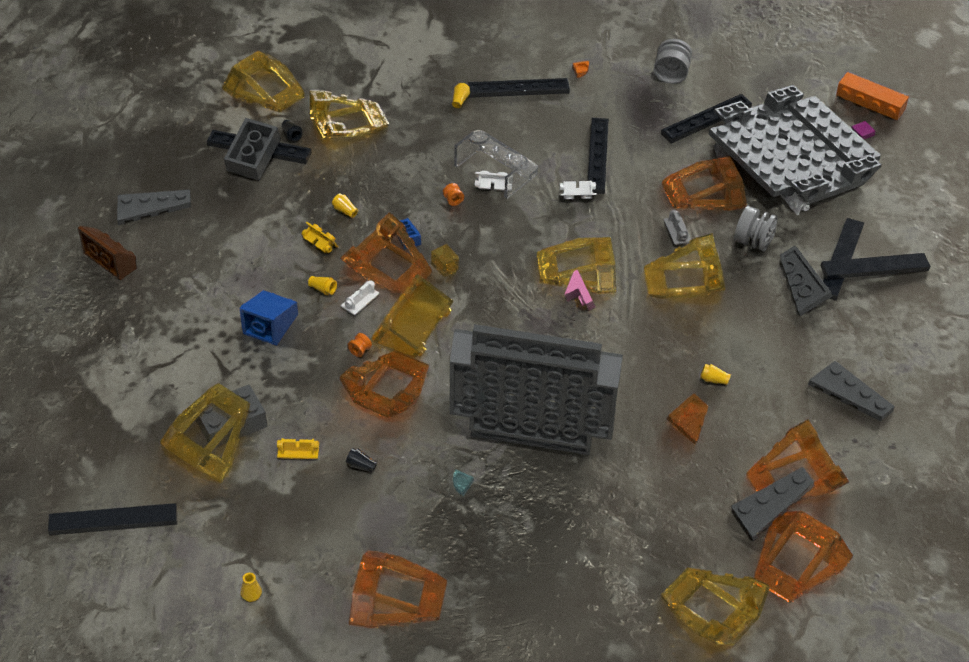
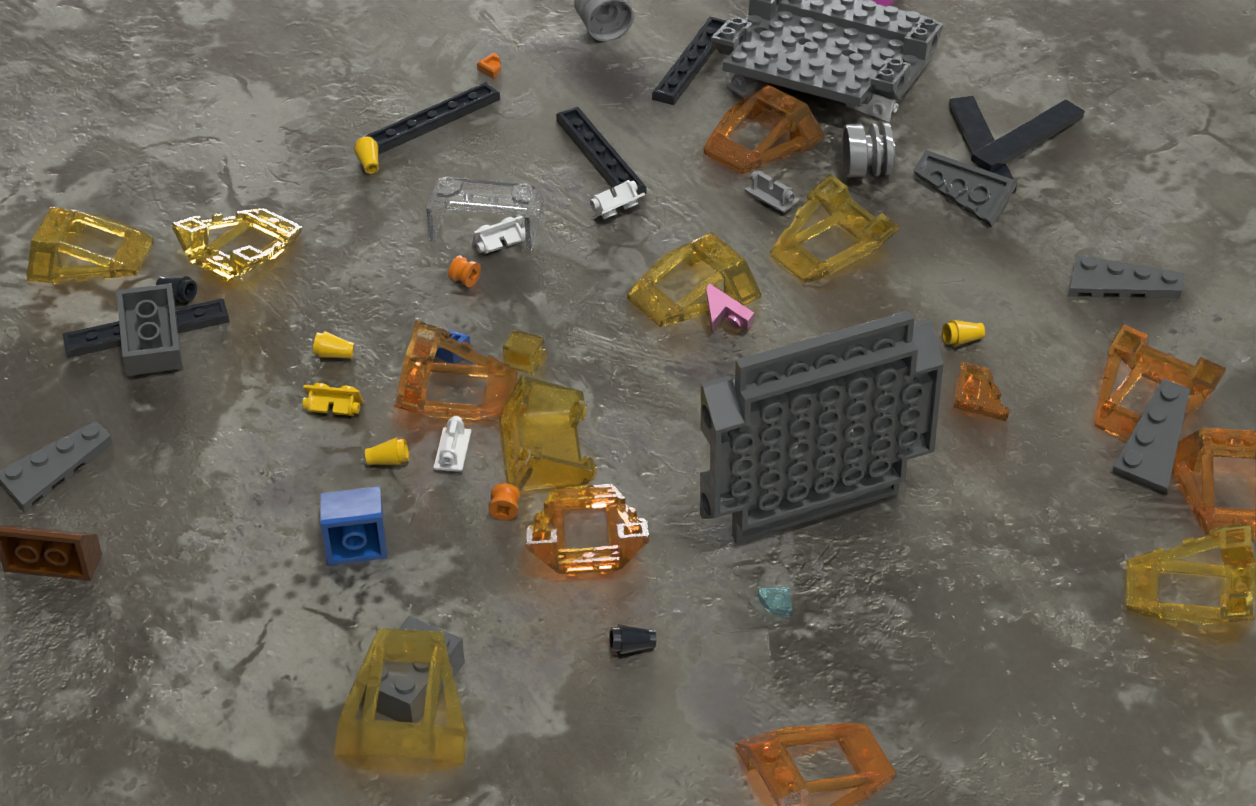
camera: 30 degrees left, 5 degrees down
yellow hinge [277,438,319,459] -> none

